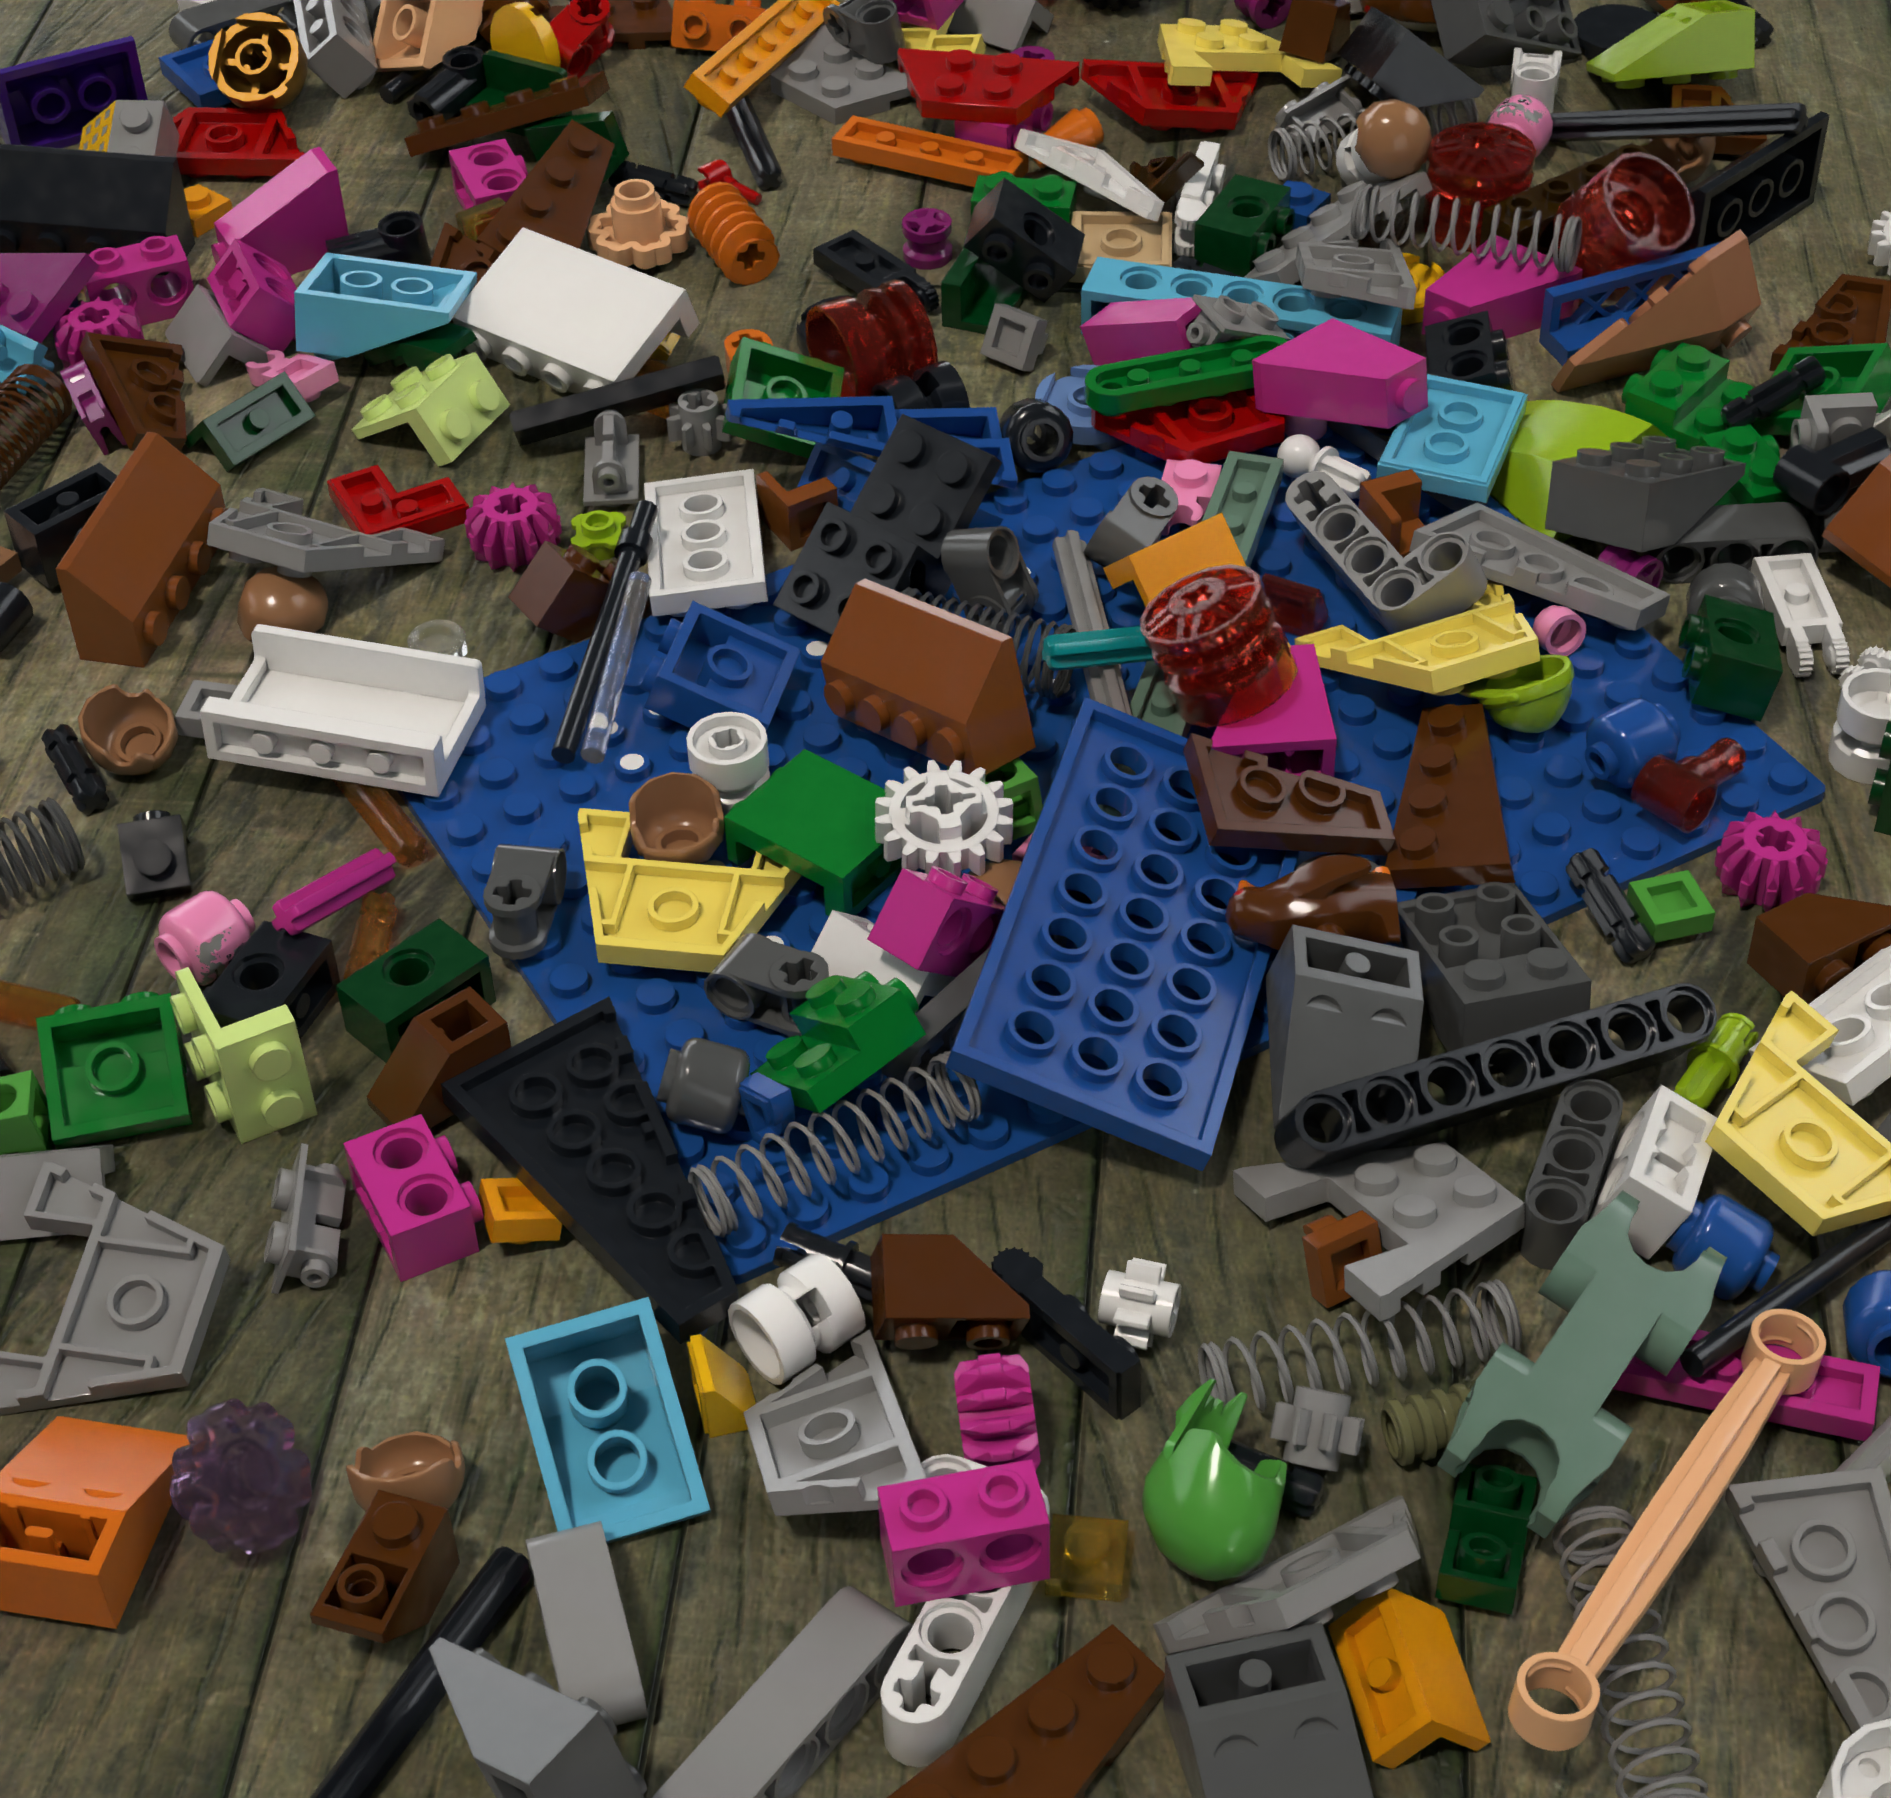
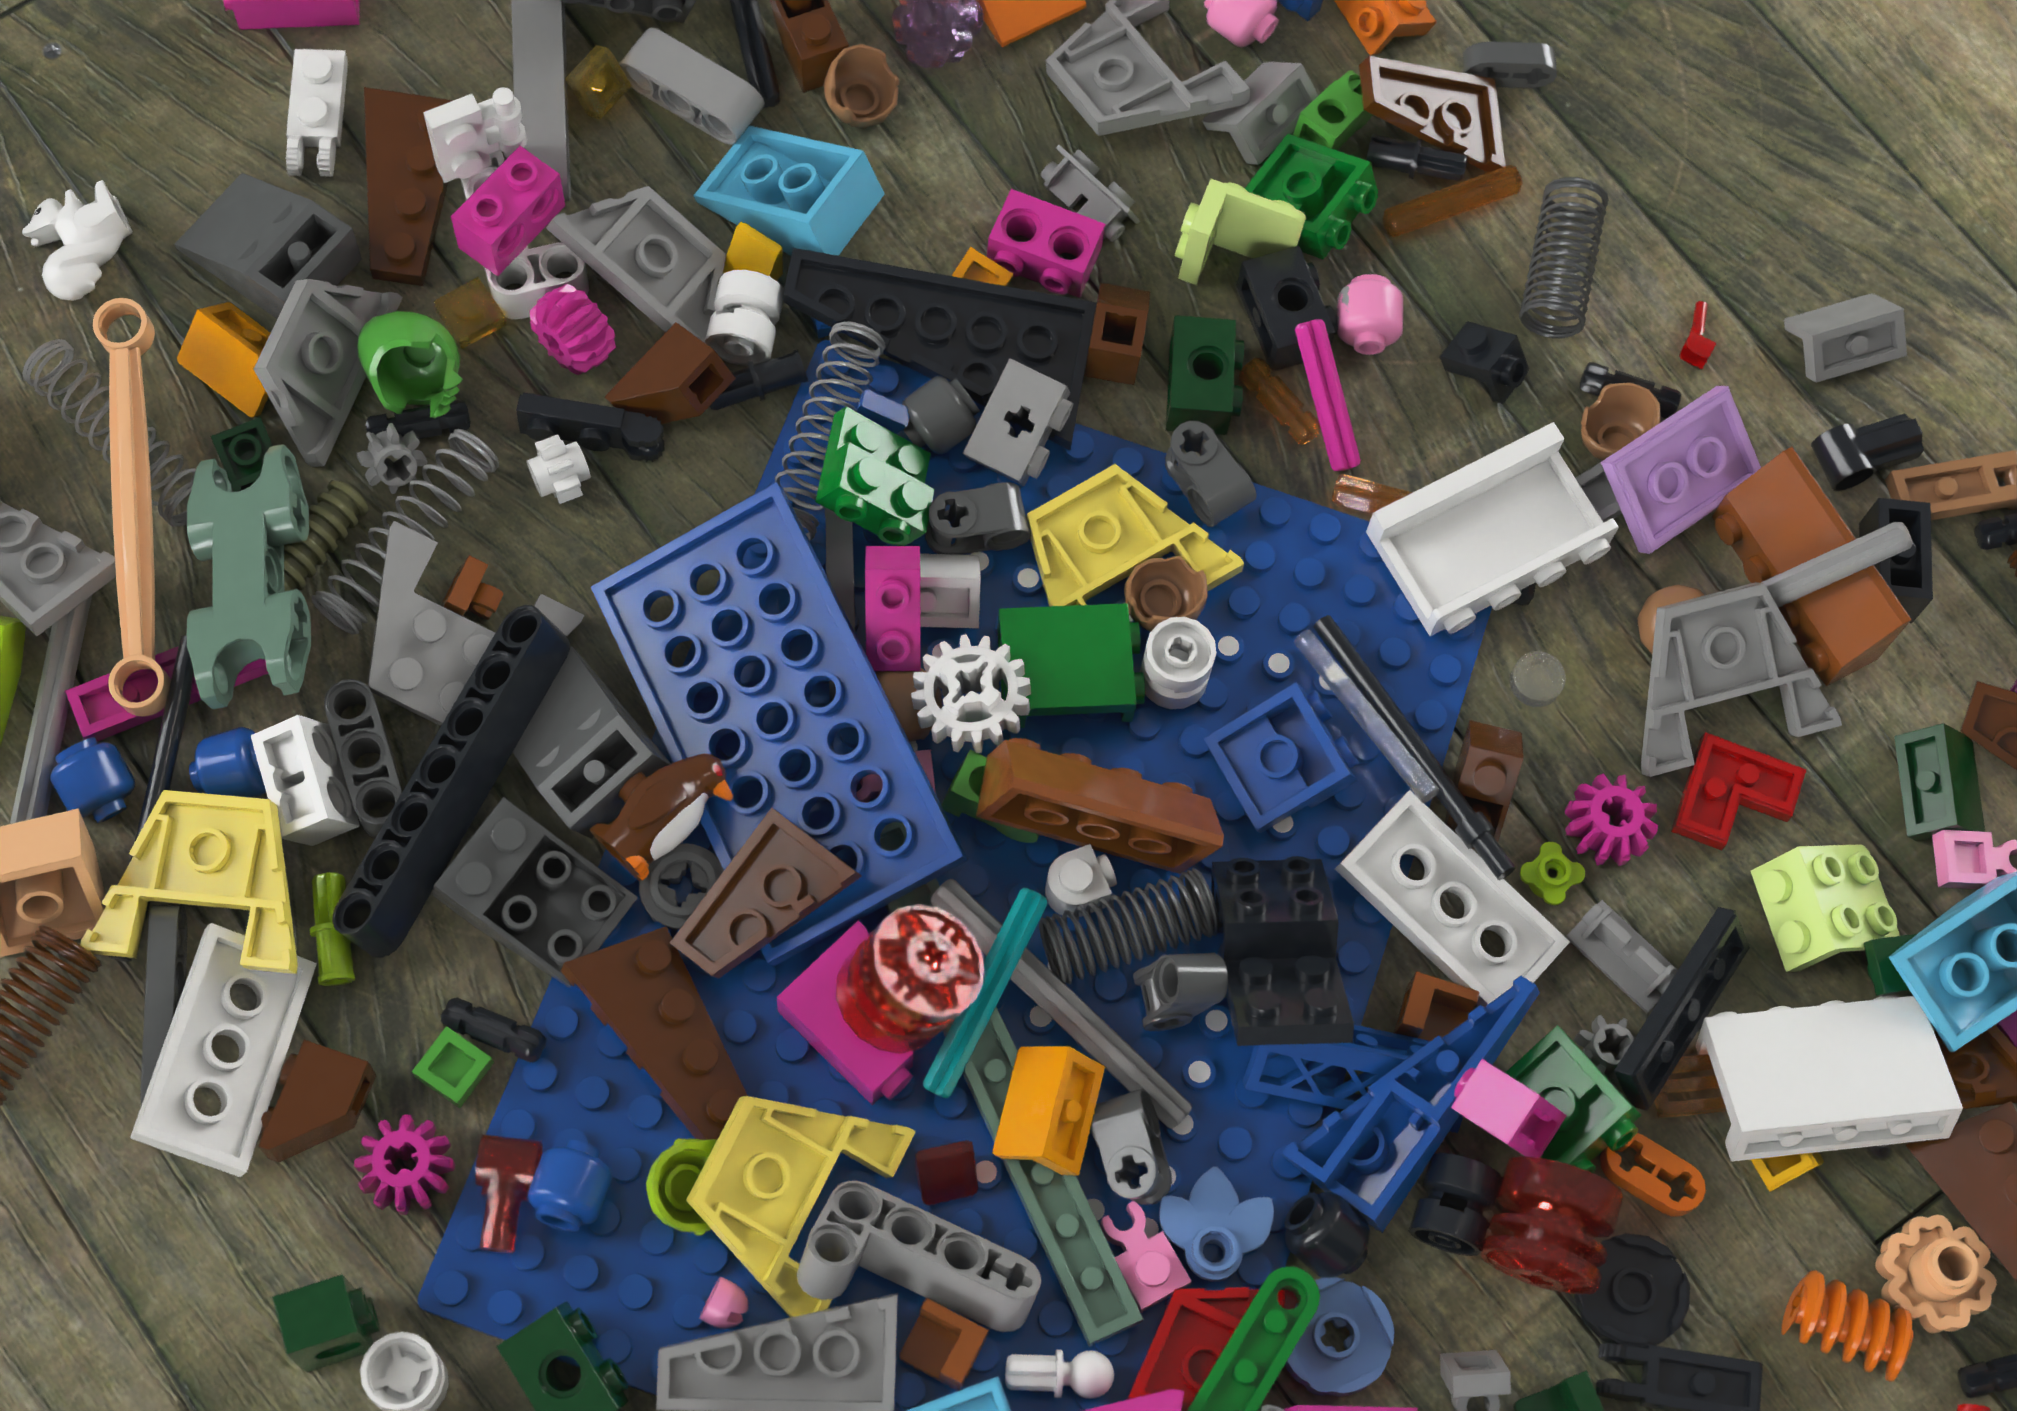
camera: 130 degrees right, 25 degrees up
none -> white plate [423,87,527,183]
none -> clear yellow plate [565,45,632,119]
none -> light grey brick [963,358,1073,486]
none -> medium blue plate [1159,1166,1274,1282]
none -> brick [1451,1059,1567,1163]
none -> lavender tile [1601,386,1761,554]
none -> light grey axle [1761,522,1912,607]

